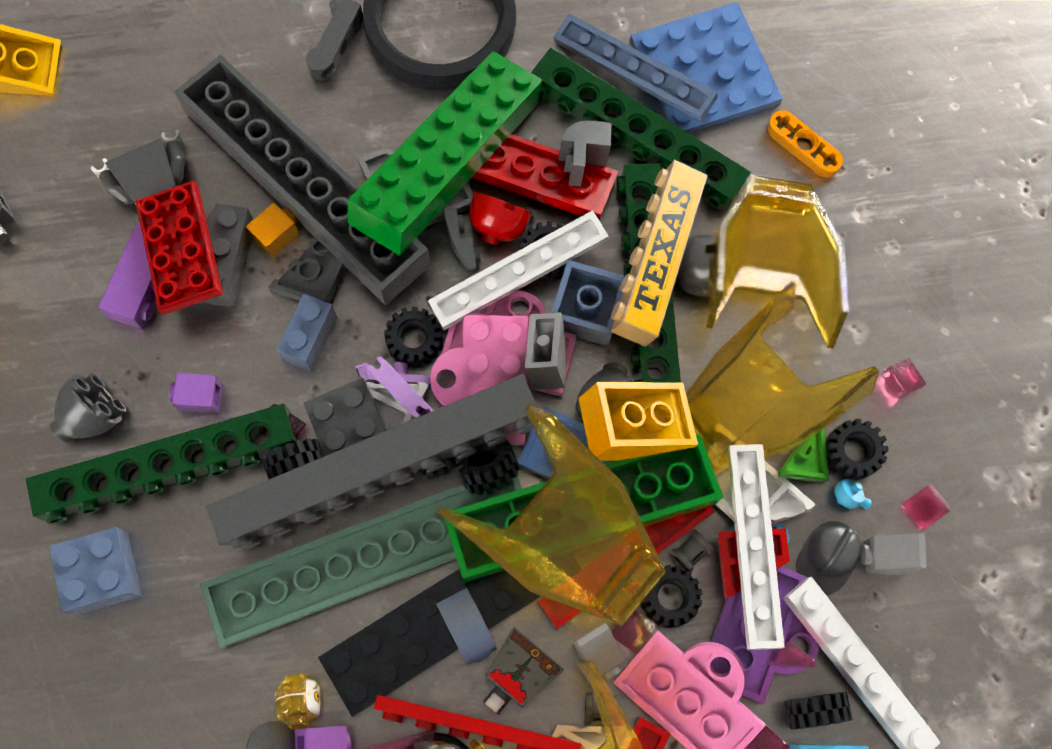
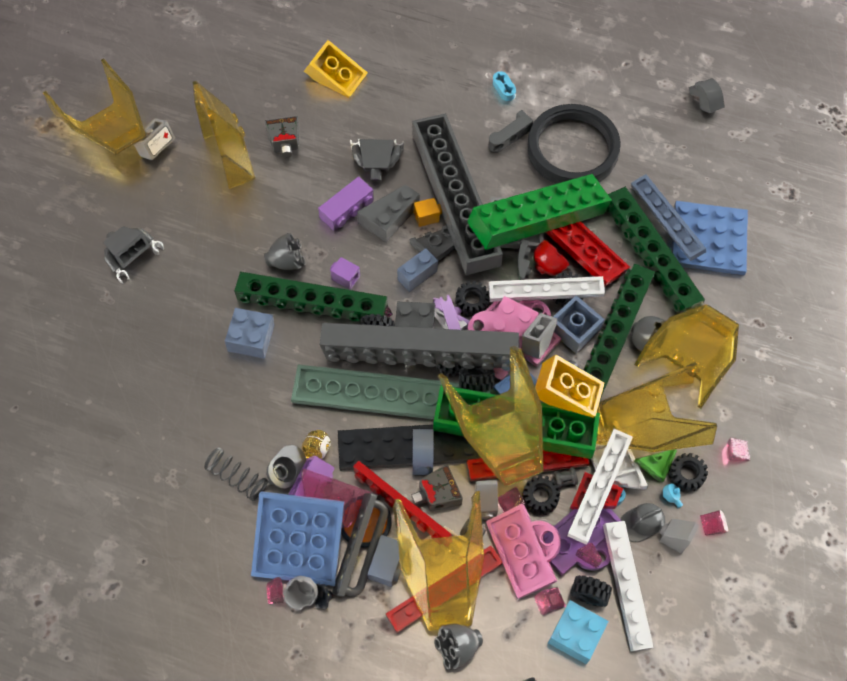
camera: 30 degrees right, 10 degrees down
red tile [135,181,223,315] -> none
dark grey brick [558,121,611,187] -> none
brick [611,160,708,347] -> none
light orange beam [767,110,843,178] -> none

